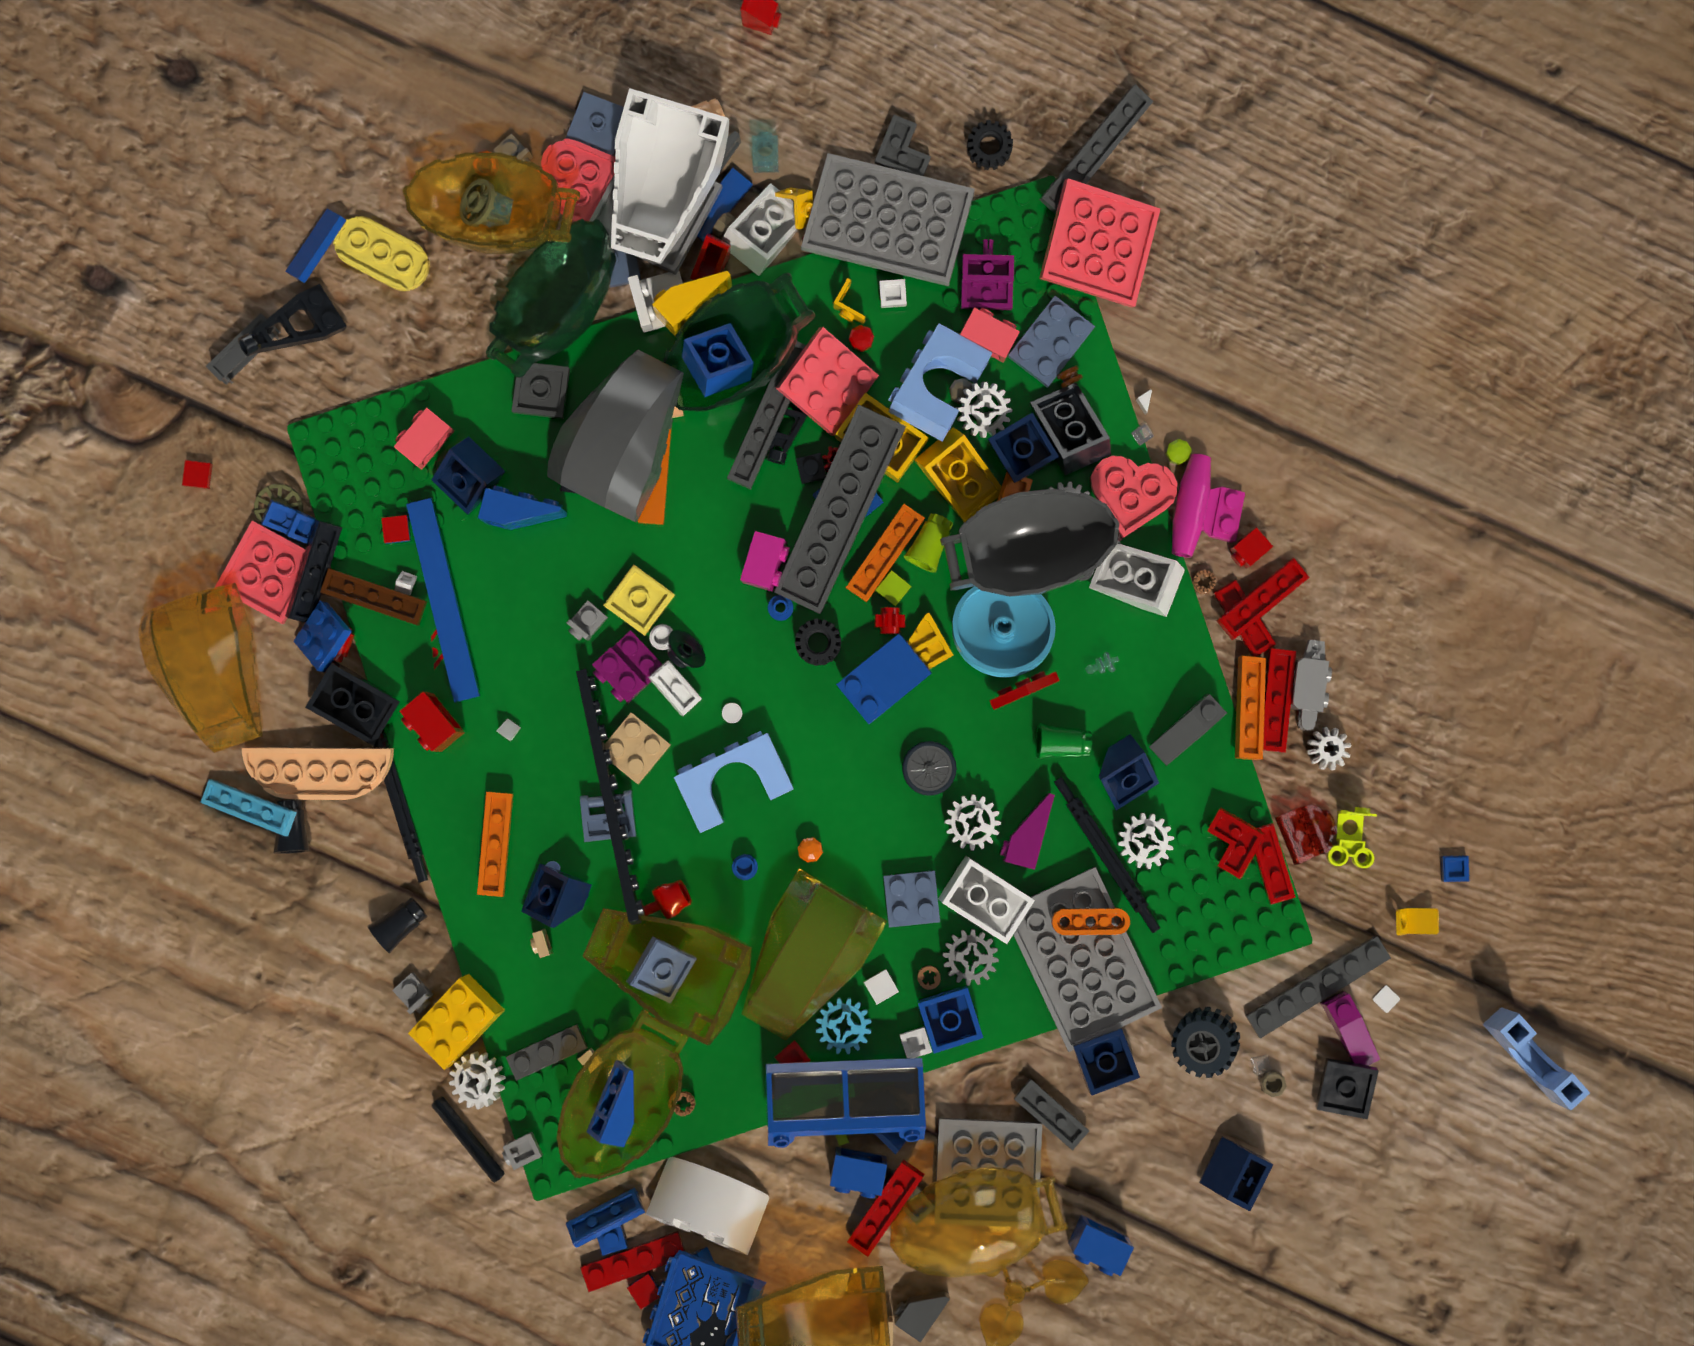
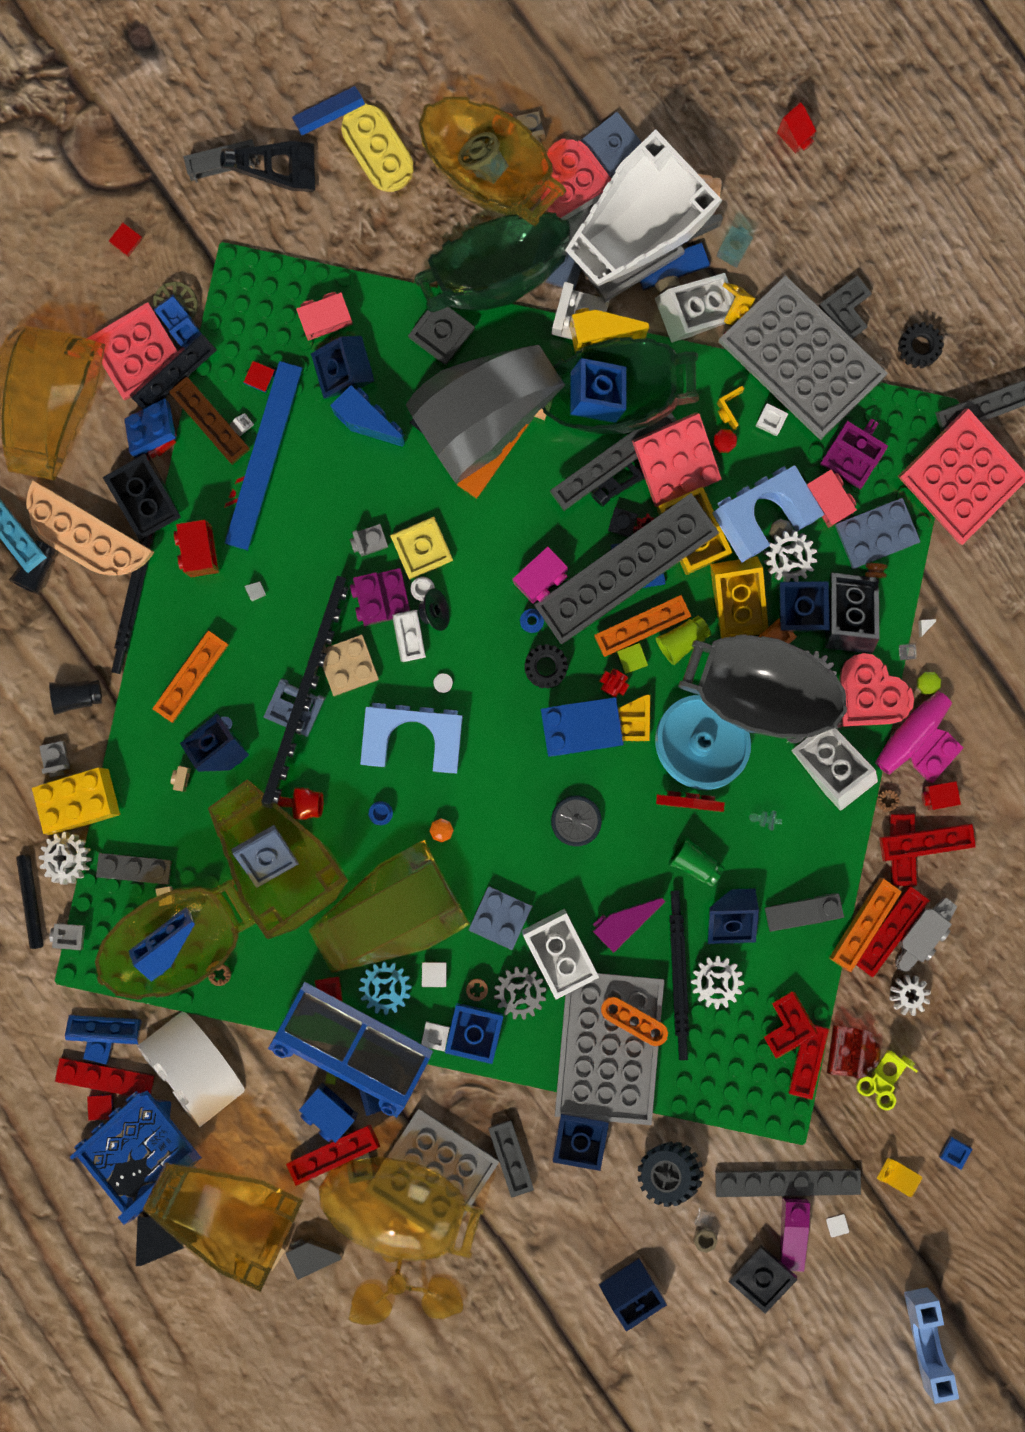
camera: 25 degrees right, 0 degrees up
red slope [690,234,731,280] -> none
white gear [945,794,1001,851] -> none
blue brick [1068,1215,1134,1276] -> none

